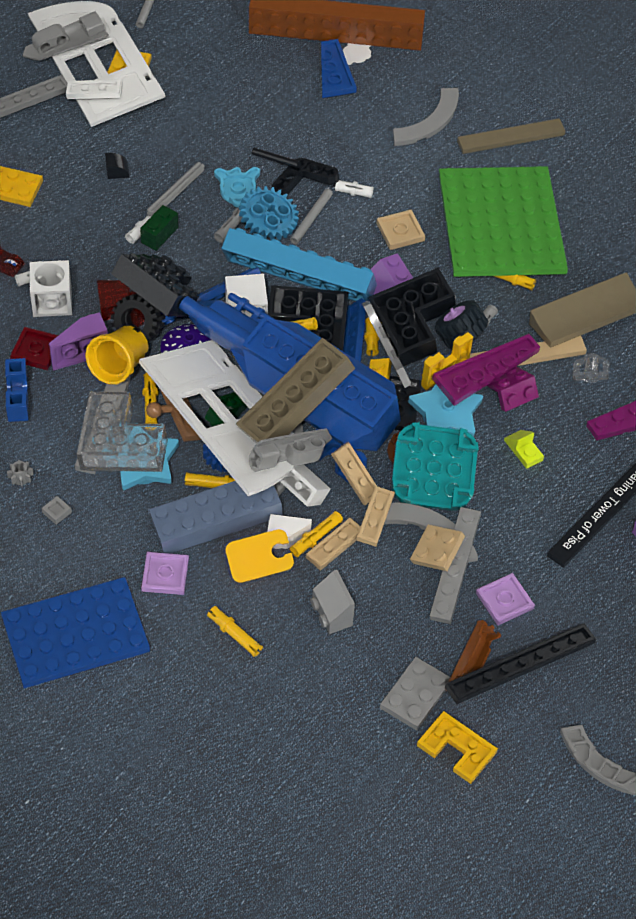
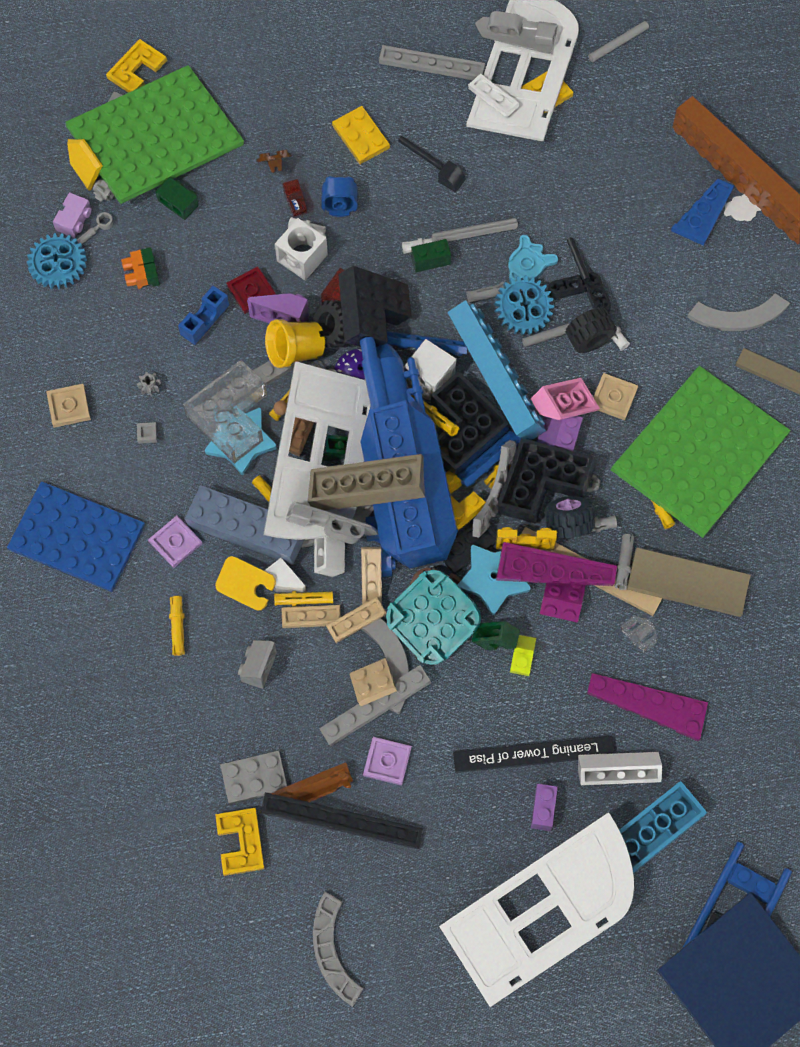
camera: 45 degrees right, 15 degrees up
none -> blue brick [321,176,358,217]
none -> black bar [398,136,445,170]
none -> dark green brick [472,621,520,650]
none -> bright pink slope [531,378,600,420]
none -> black tyre [565,308,617,353]
none -> light grey pin [615,534,635,590]

